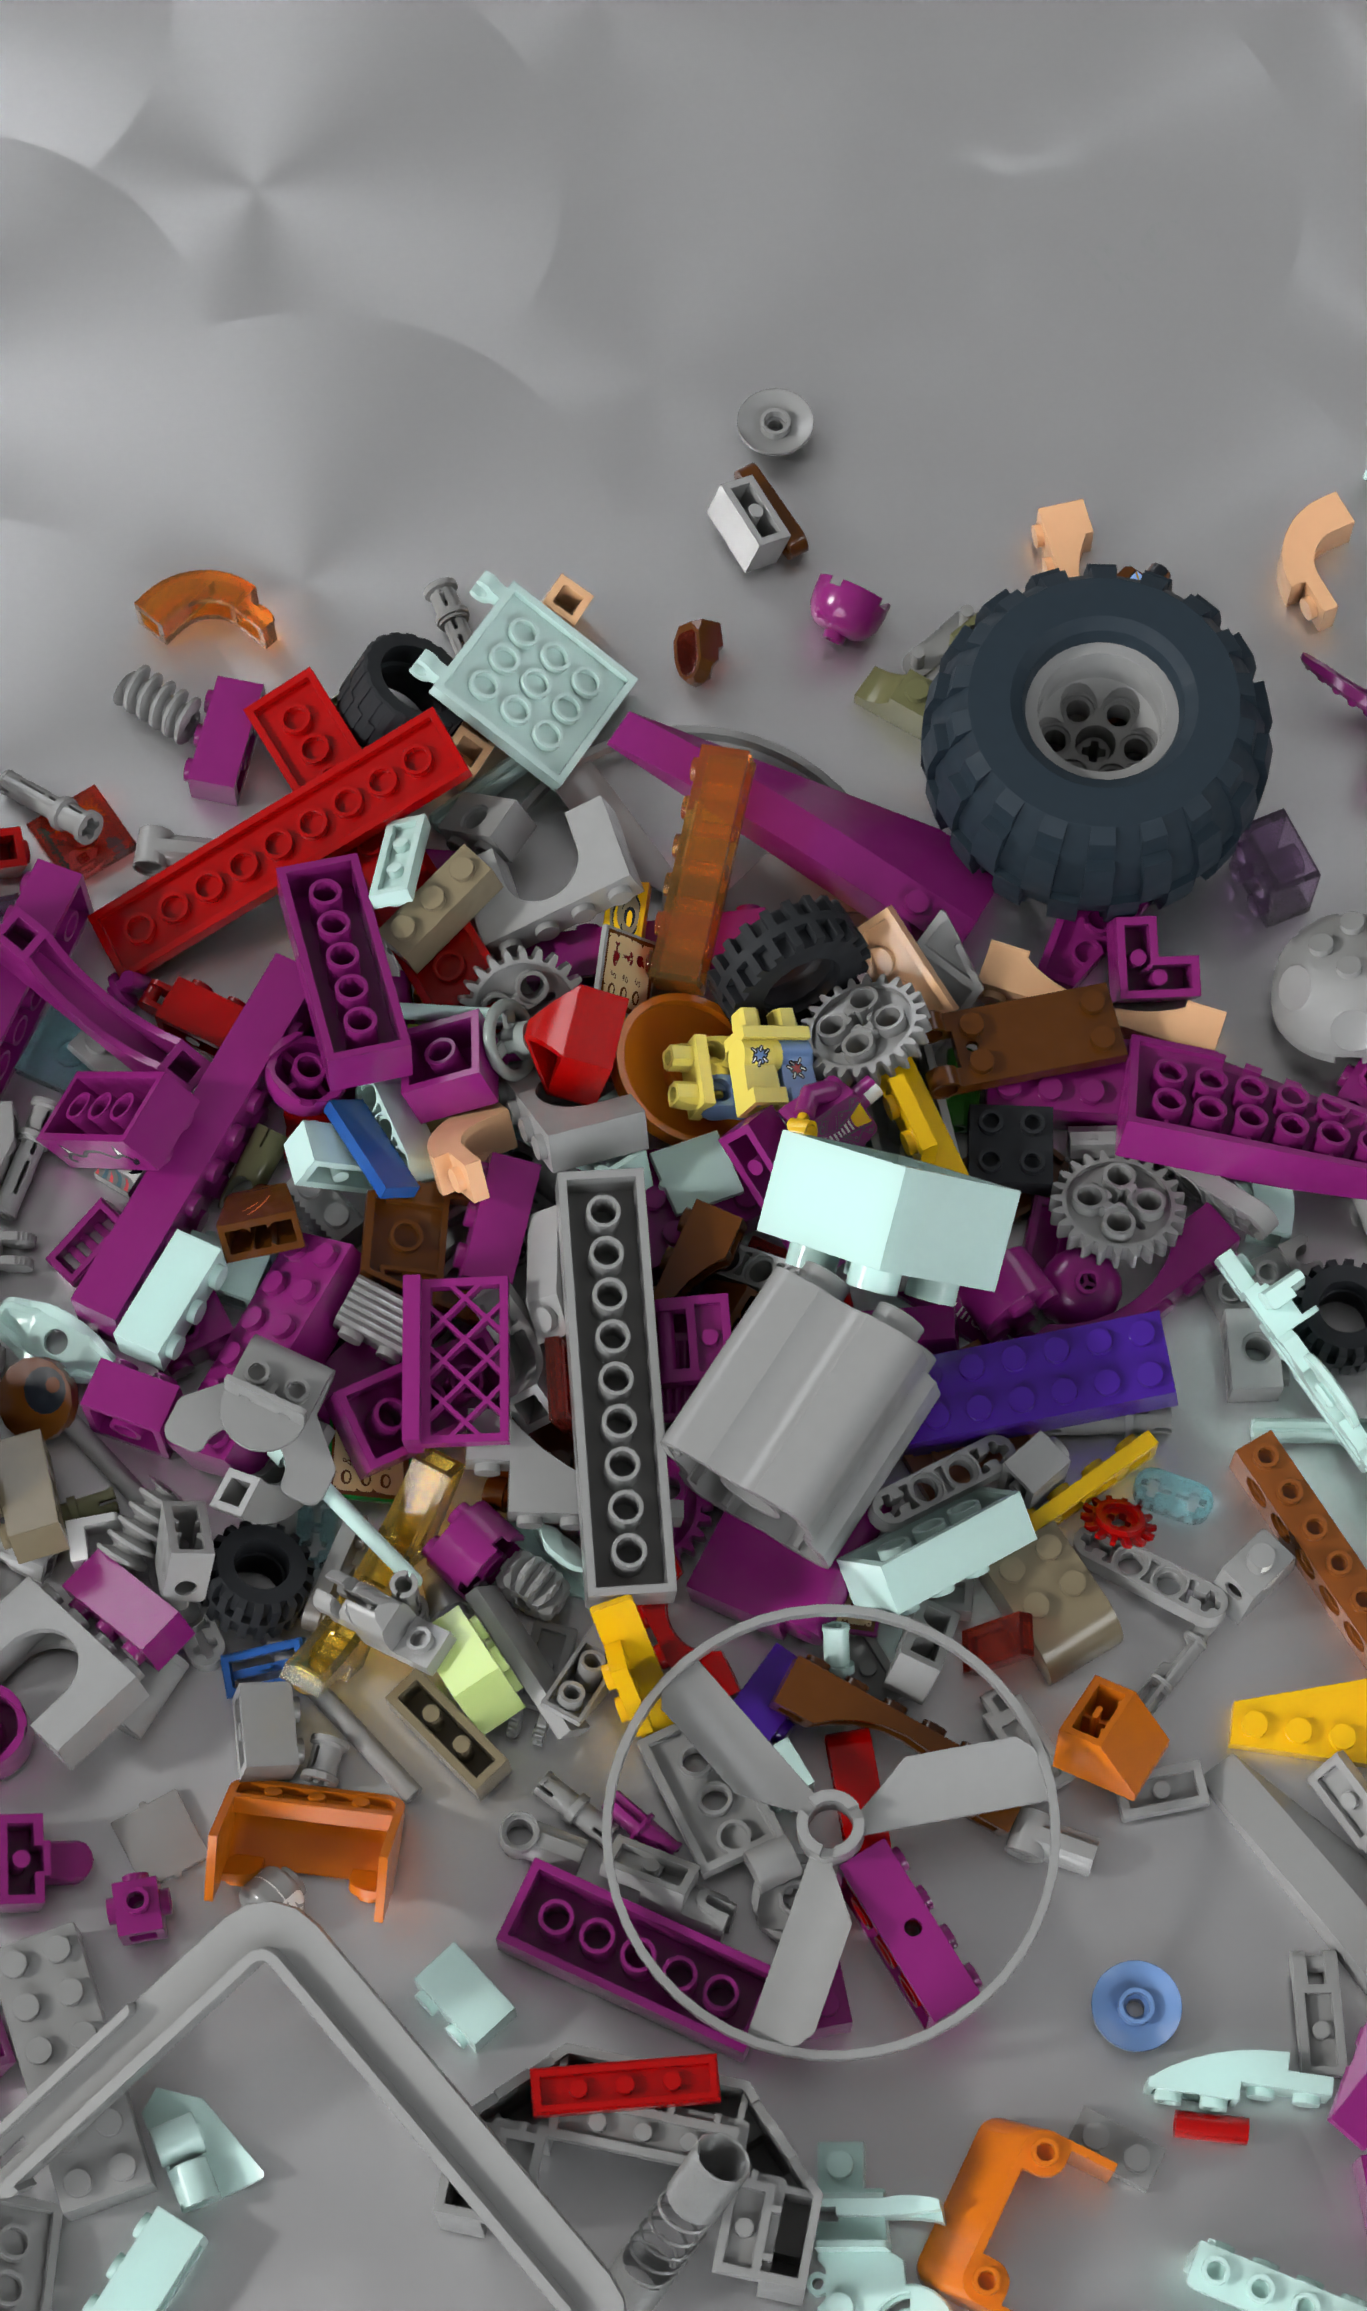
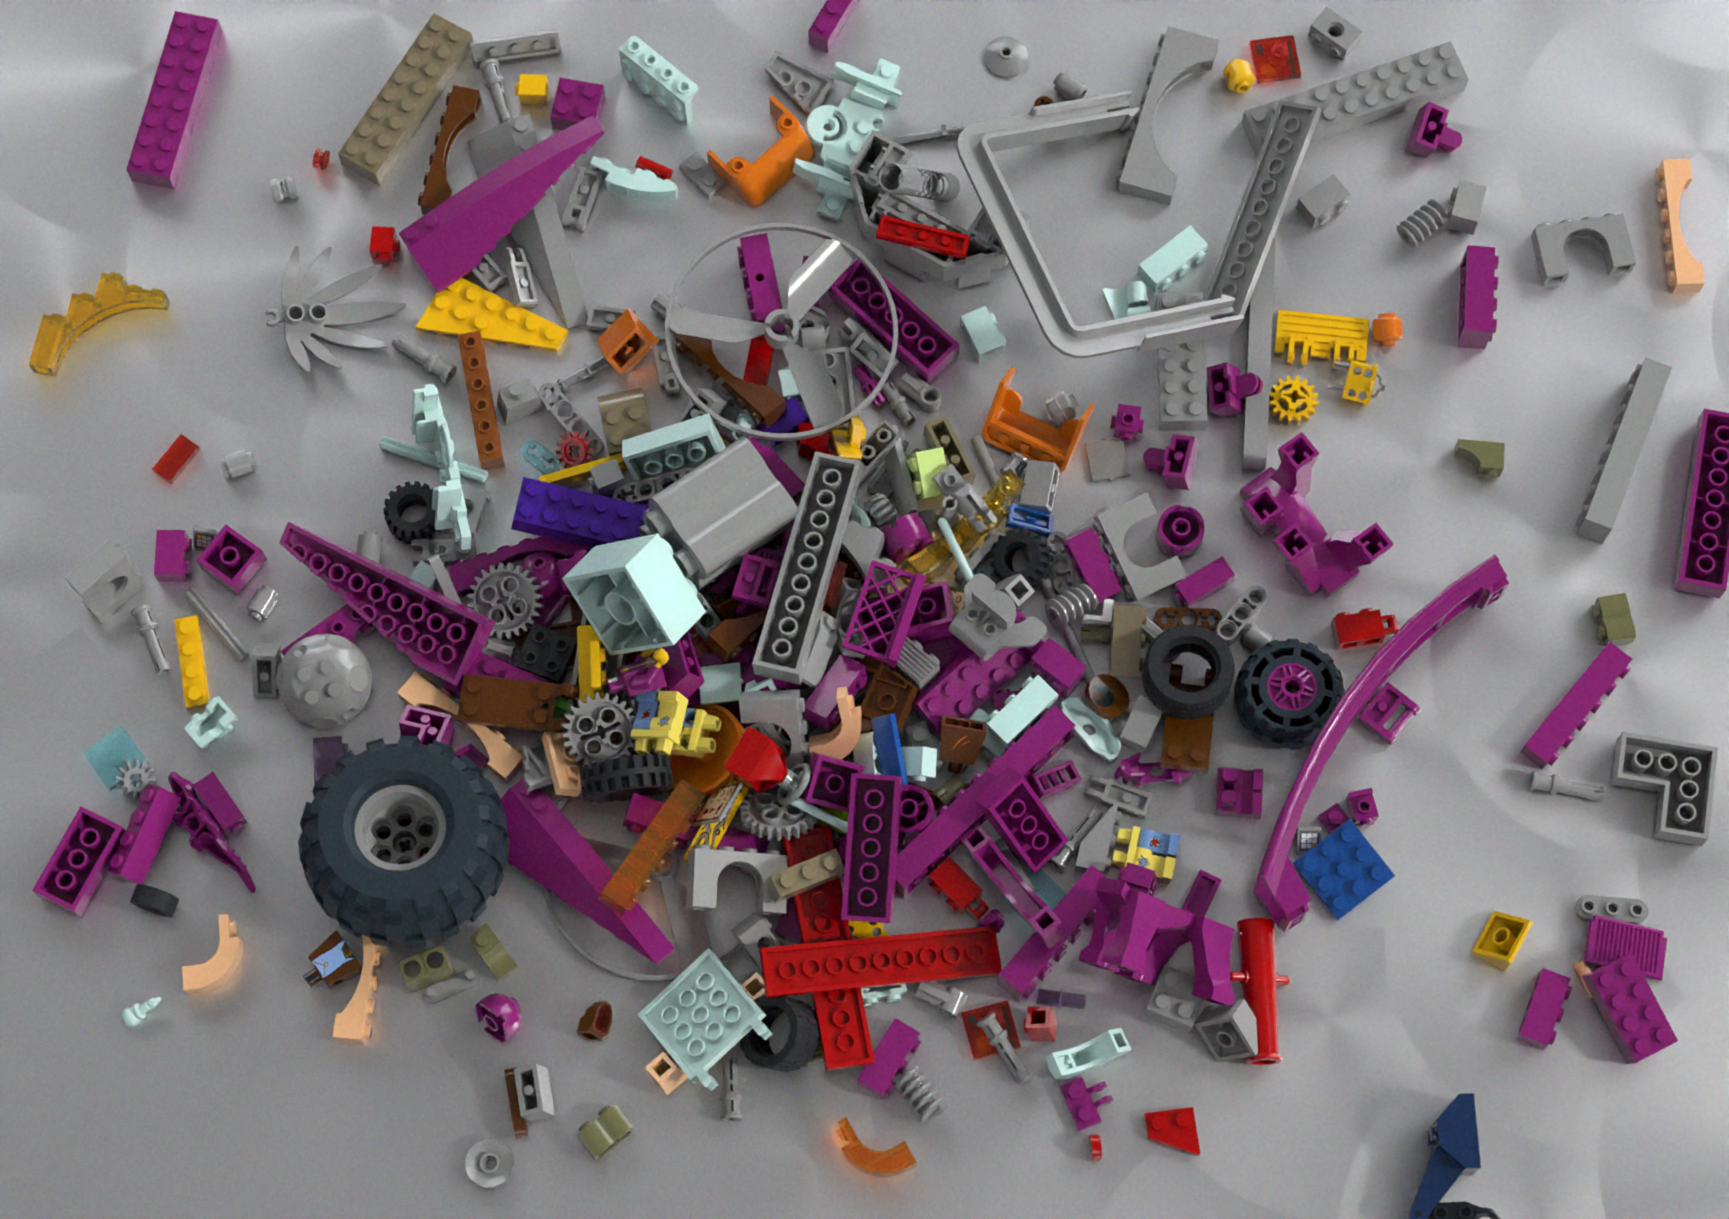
camera: 160 degrees left, 5 degrees up
light grey torso [155,1501,215,1611] -> none
light aqua plate [368,813,431,909] -> none
clear red tile [962,1611,1034,1676] -> none
medium blue dish [1091,1960,1182,2052] -> none
none -> olive brick [577,1104,635,1160]

